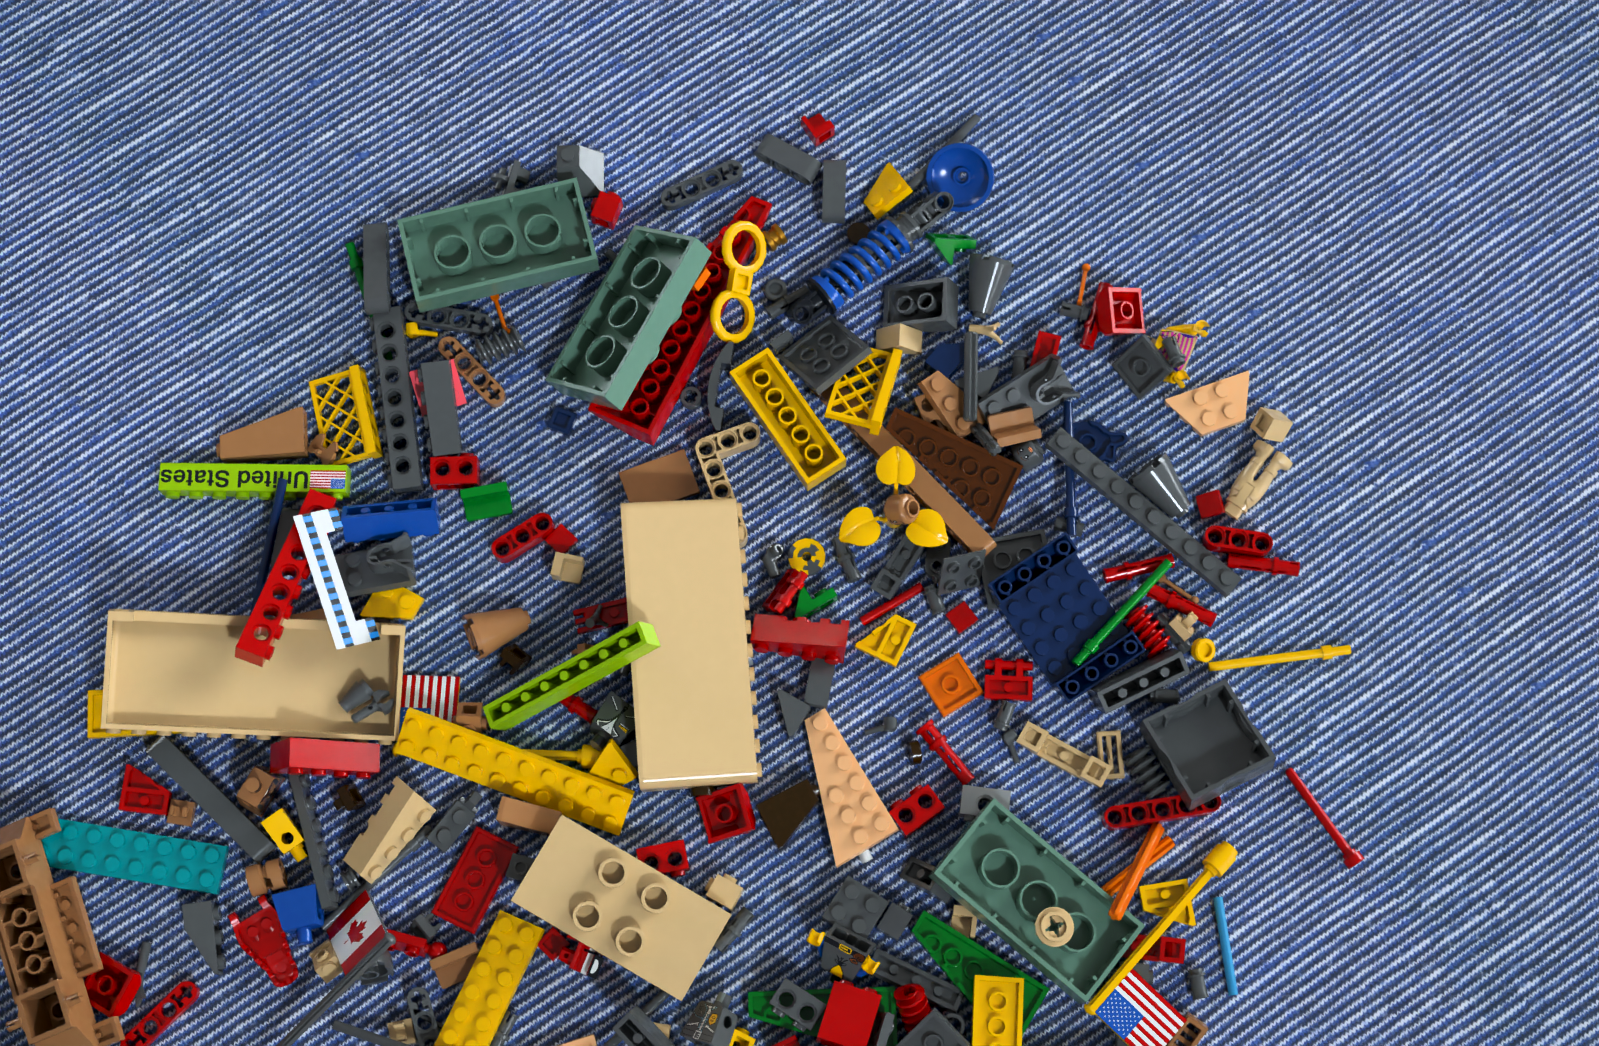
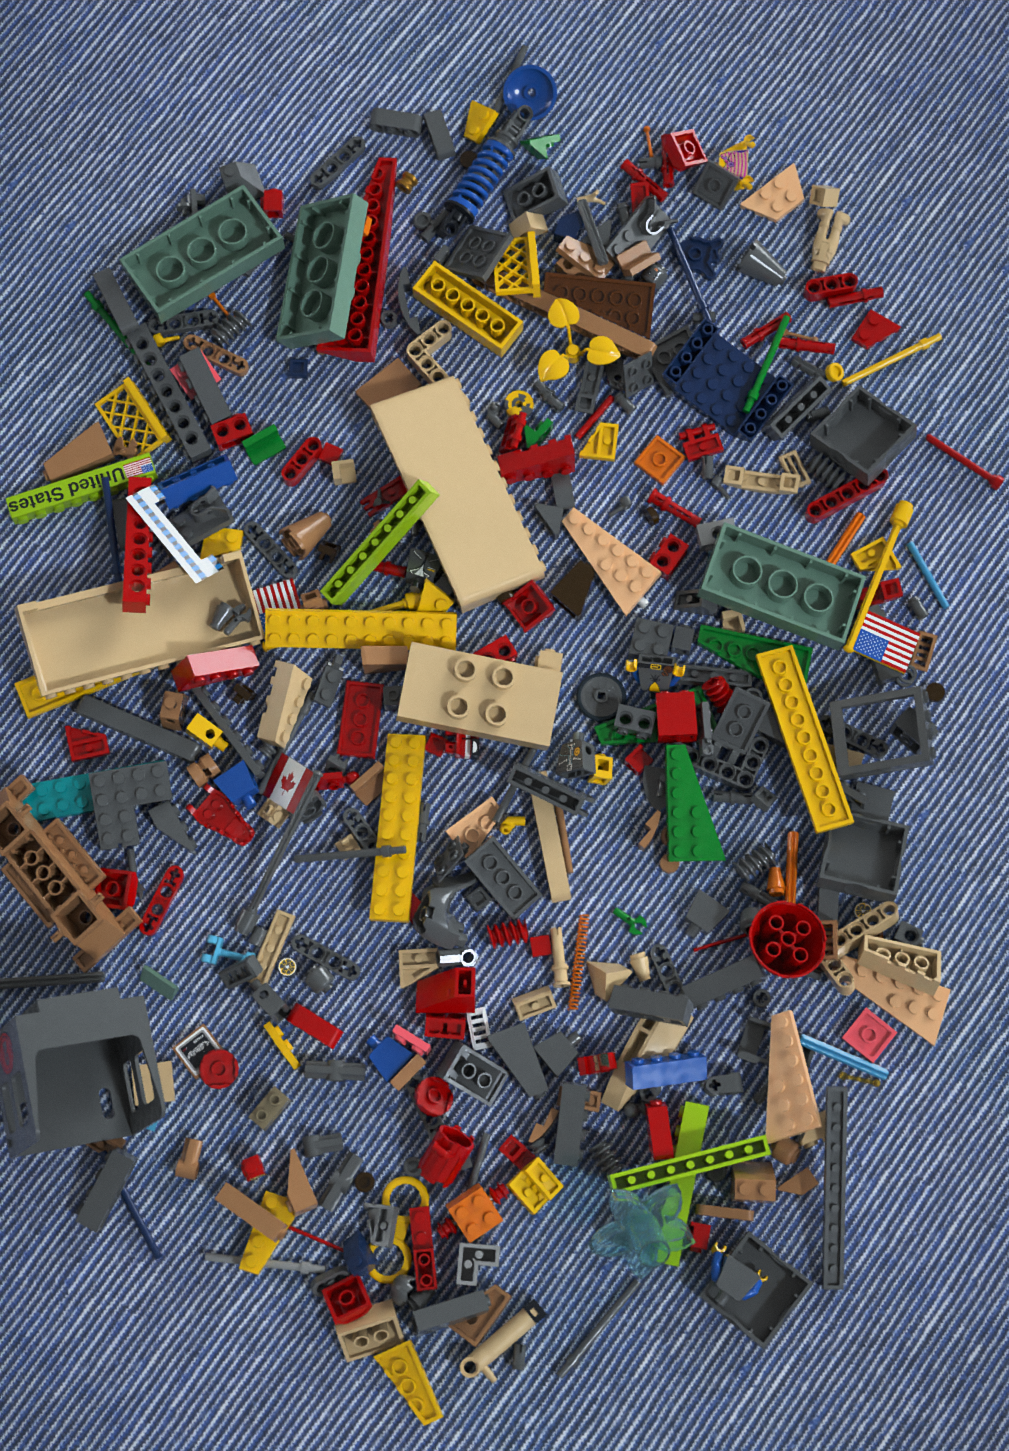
camera: 20 degrees left, 0 degrees up
medium nougat tile [166,799,197,827] -> none
yellow bar [710,221,766,343] -> none
dark grey pin [714,906,755,953] -> none
red panel [801,113,835,147] -> none
medium nougat head [884,493,920,525] -> none
red tile [945,601,979,635] -> none
dark grey cone [968,253,1015,319] -> none
dark grey axle [971,423,1001,456] -> none
tan gear [1034,907,1074,947] -> none
dark grey plate [1045,427,1242,598] -> none
orange axle [1108,823,1165,921] -> none
red piece [1123,604,1171,658] -> none
dark grey pin [1162,336,1186,368] -> none
tan tile [1169,611,1198,641] -> none
red tile [1195,490,1226,519] -> none
none -> dark grey piece [88,761,173,851]
none -> dark grey beam [244,521,298,580]
none -> dark grey wheel [576,673,626,721]
none -> red pin [620,159,668,202]
none -> red wing [851,309,901,350]

